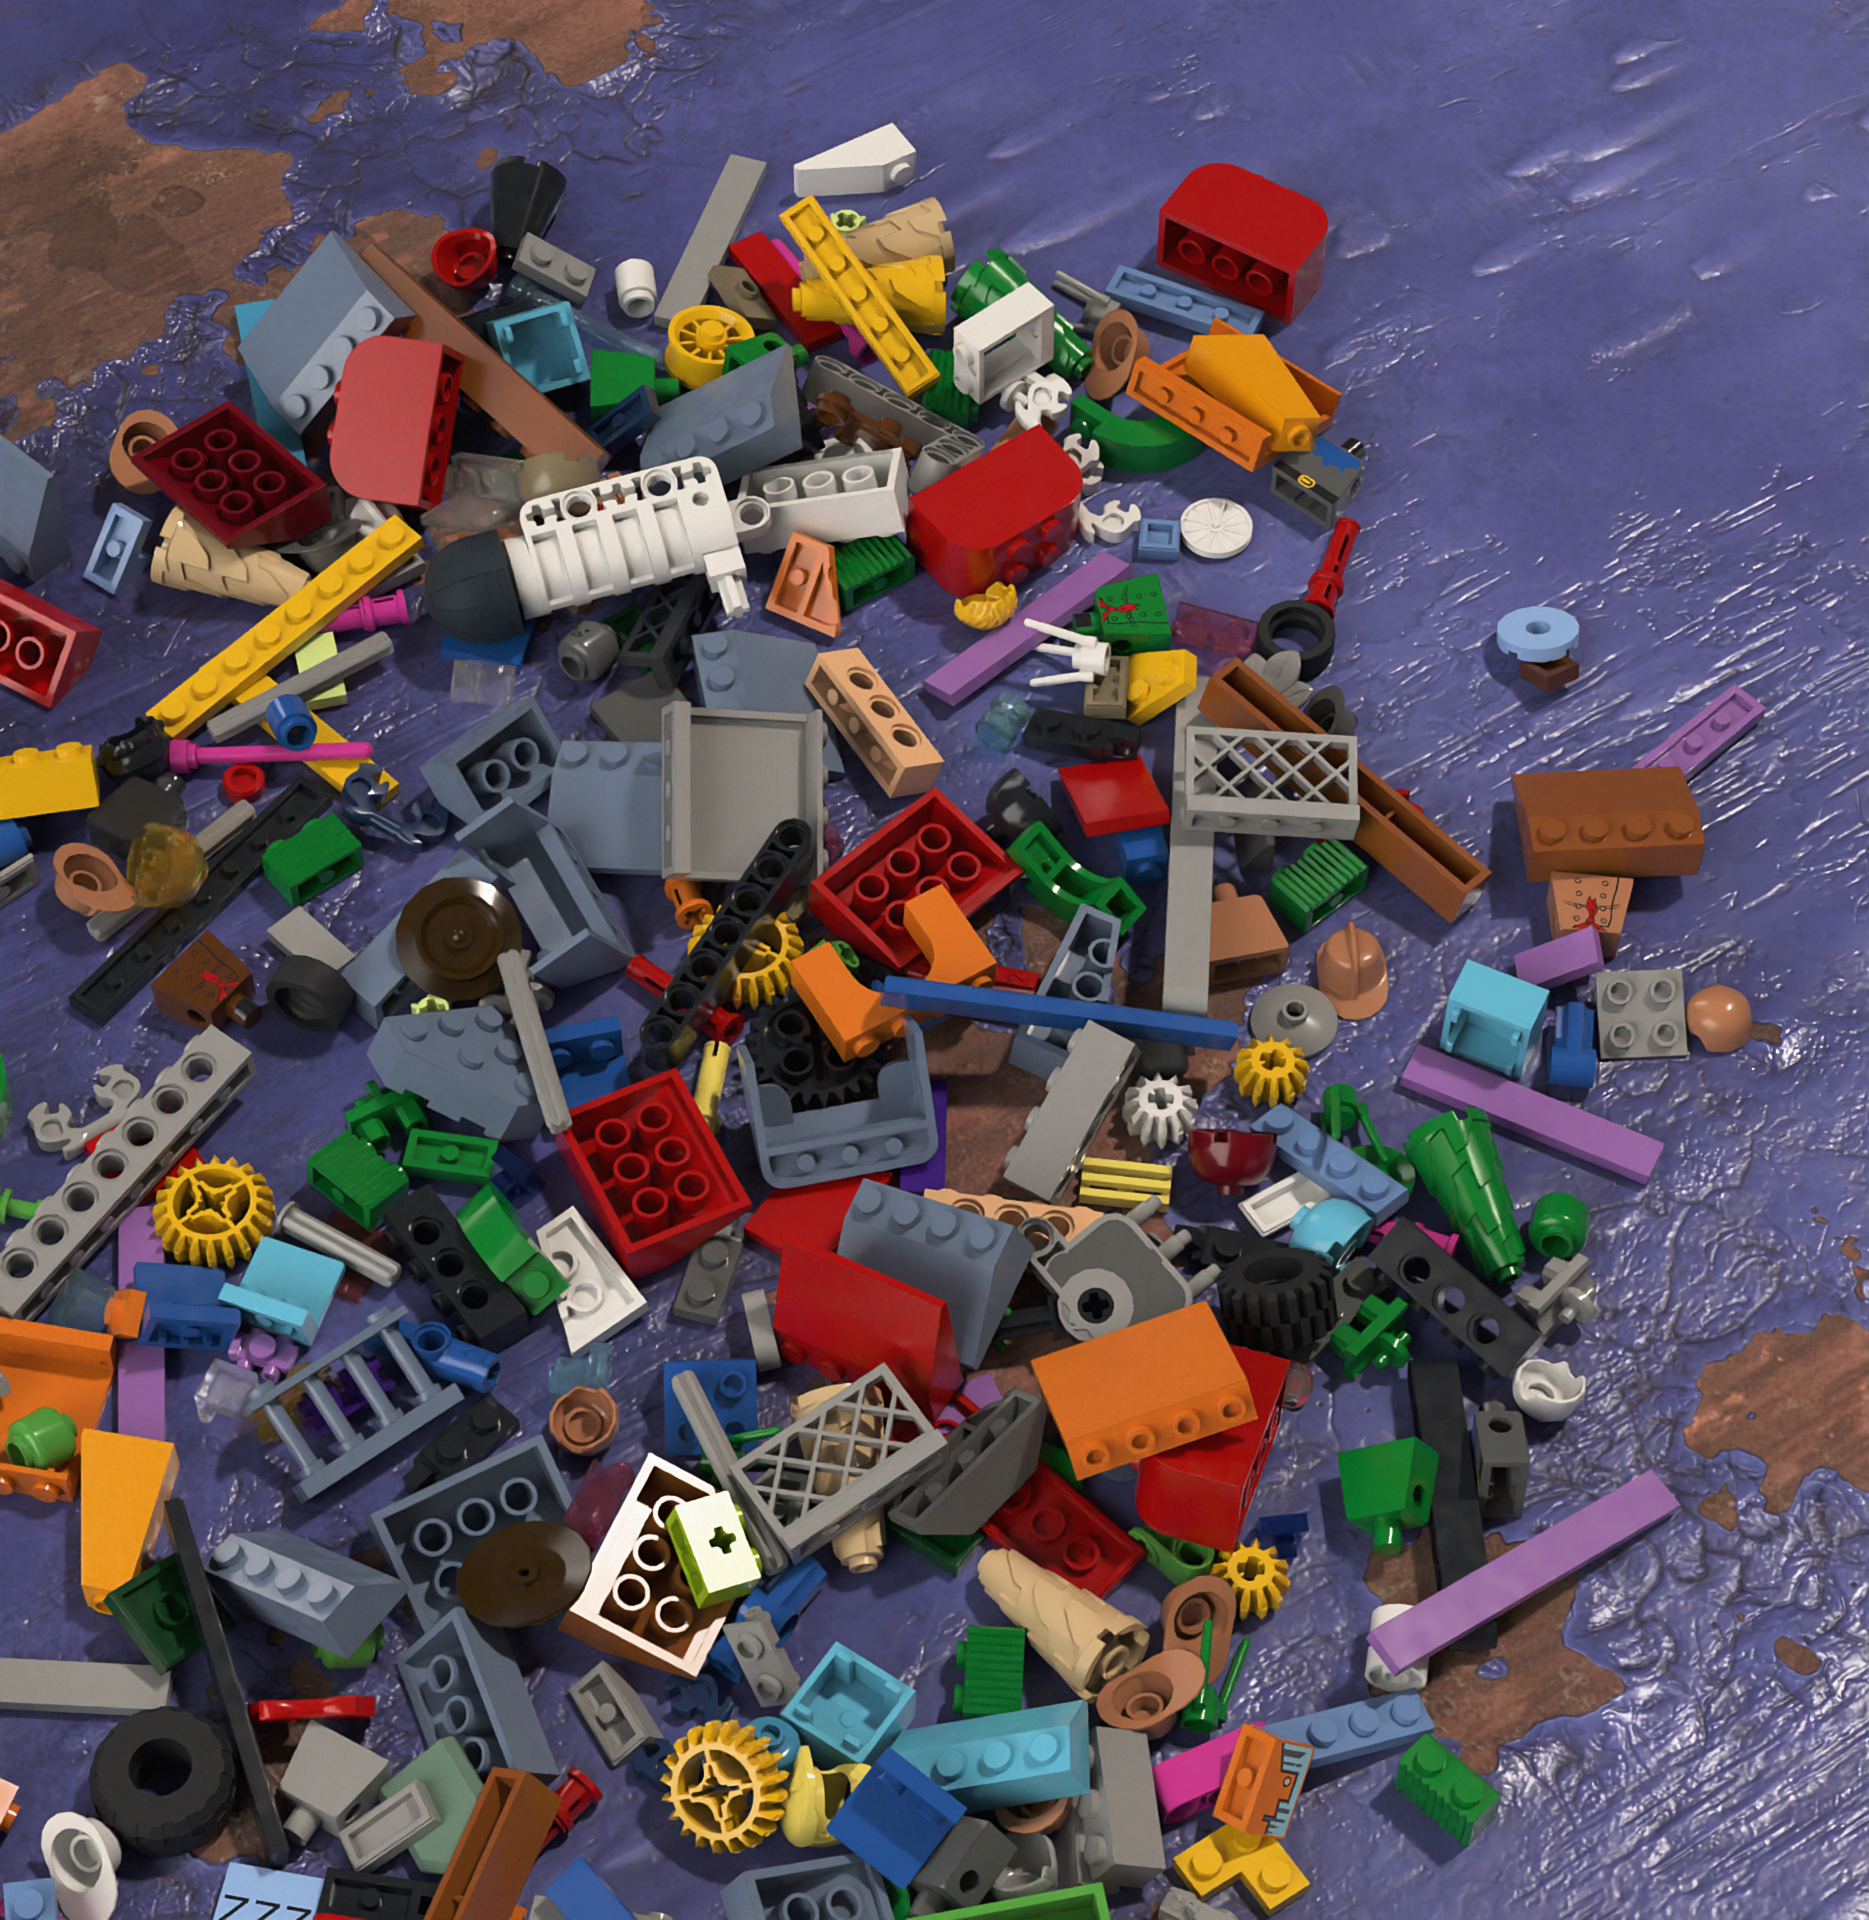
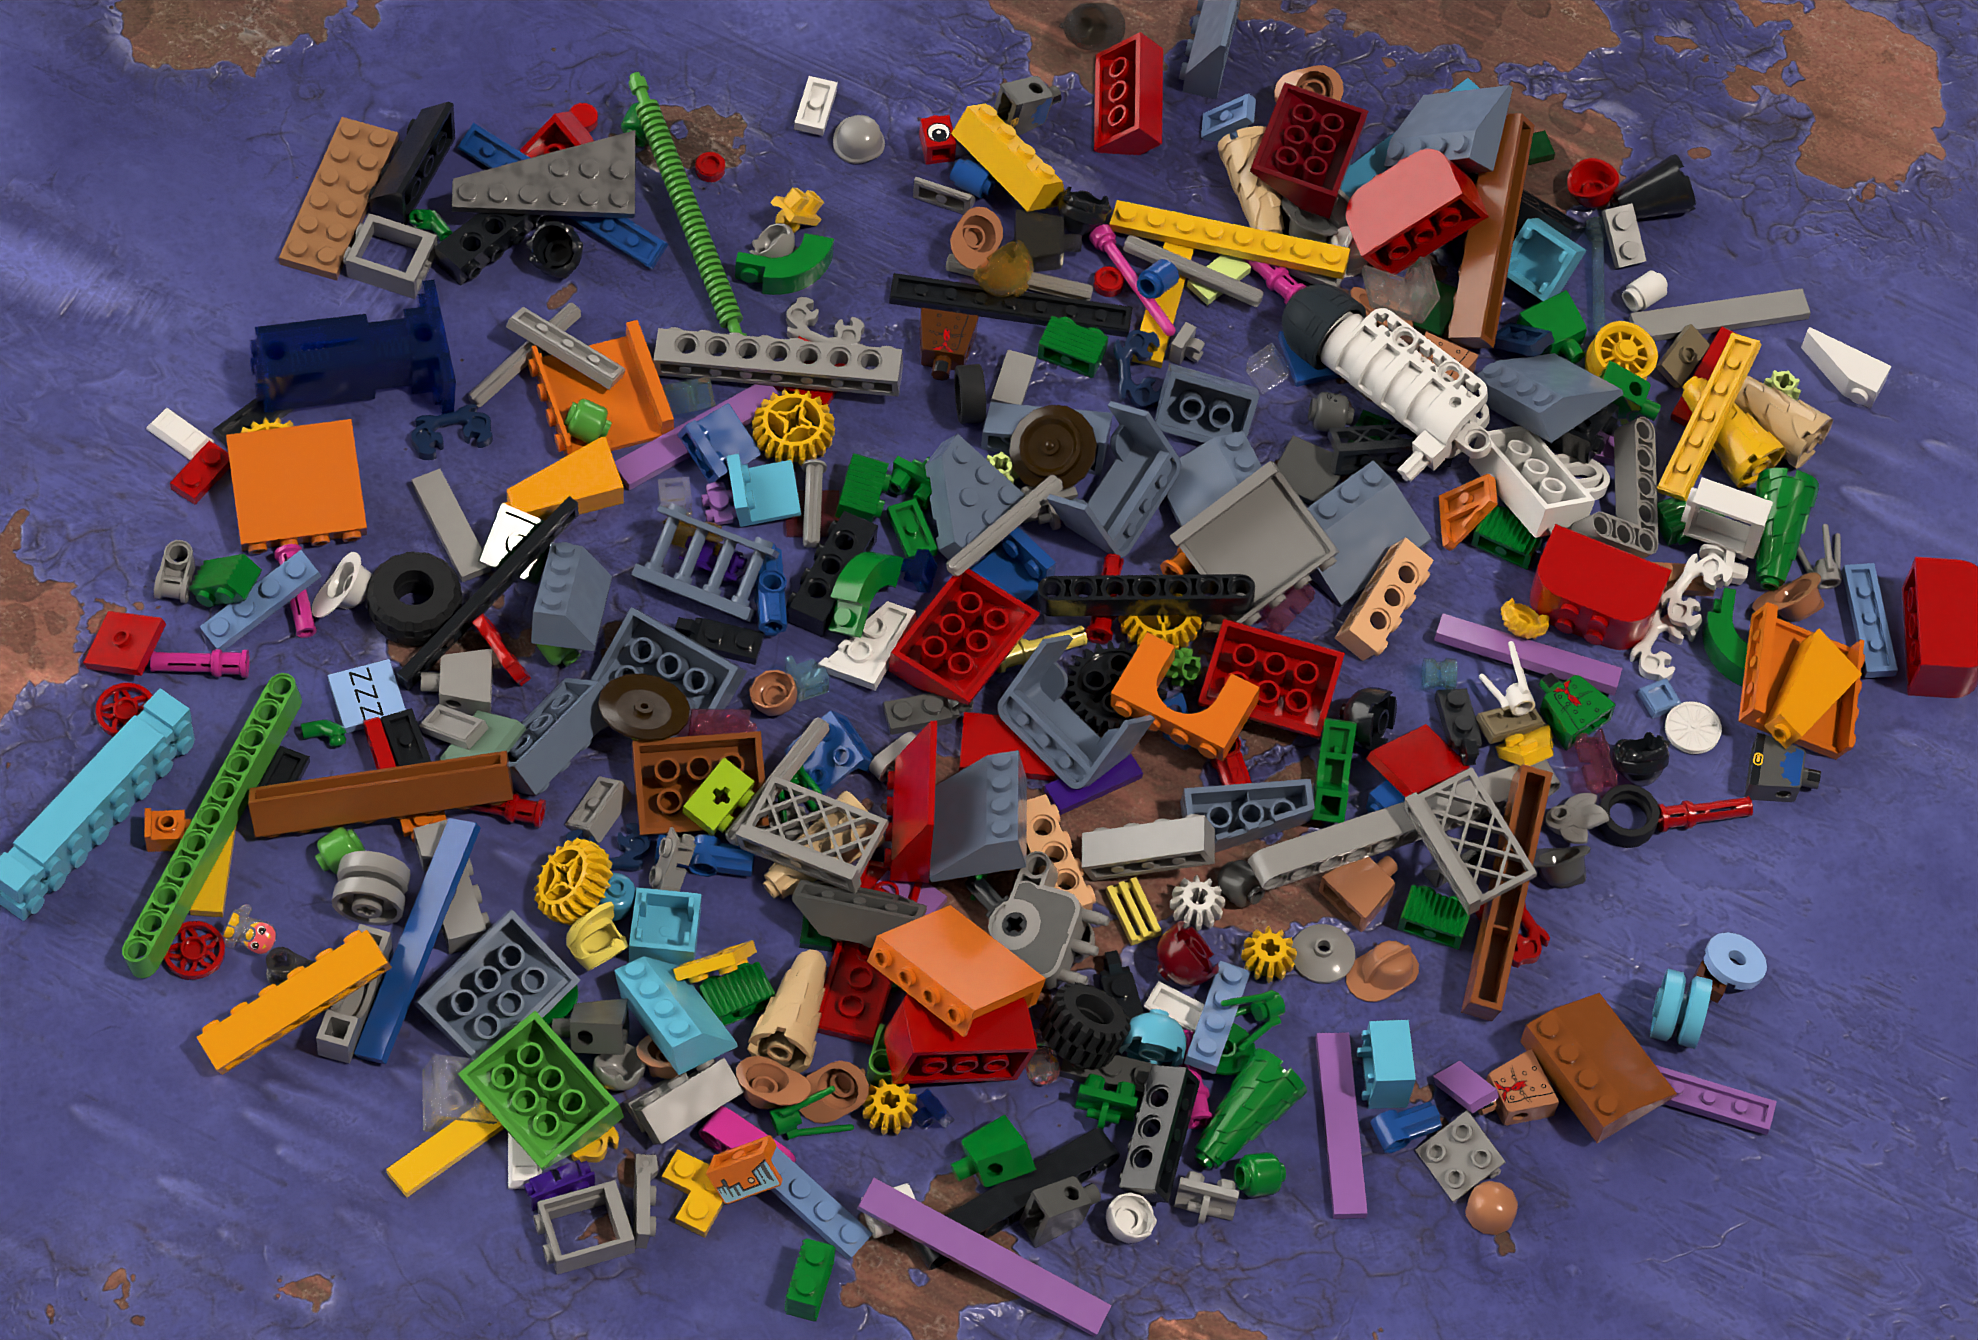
camera: 55 degrees right, 5 degrees up
orange plate [104,1289,147,1340] -> none
dark tan cylinder [517,452,600,522] -> none
reddish brown plant [813,390,923,474] -> none
blue bracket [826,1746,968,1889] -> none
blue tile [880,975,1239,1051] -> none
none -> yellow plate [673,940,757,984]
none -> light grey tile [1169,322,1205,365]
none -> black hair [1612,732,1670,786]
none -> medium azure wheel [1650,969,1712,1049]

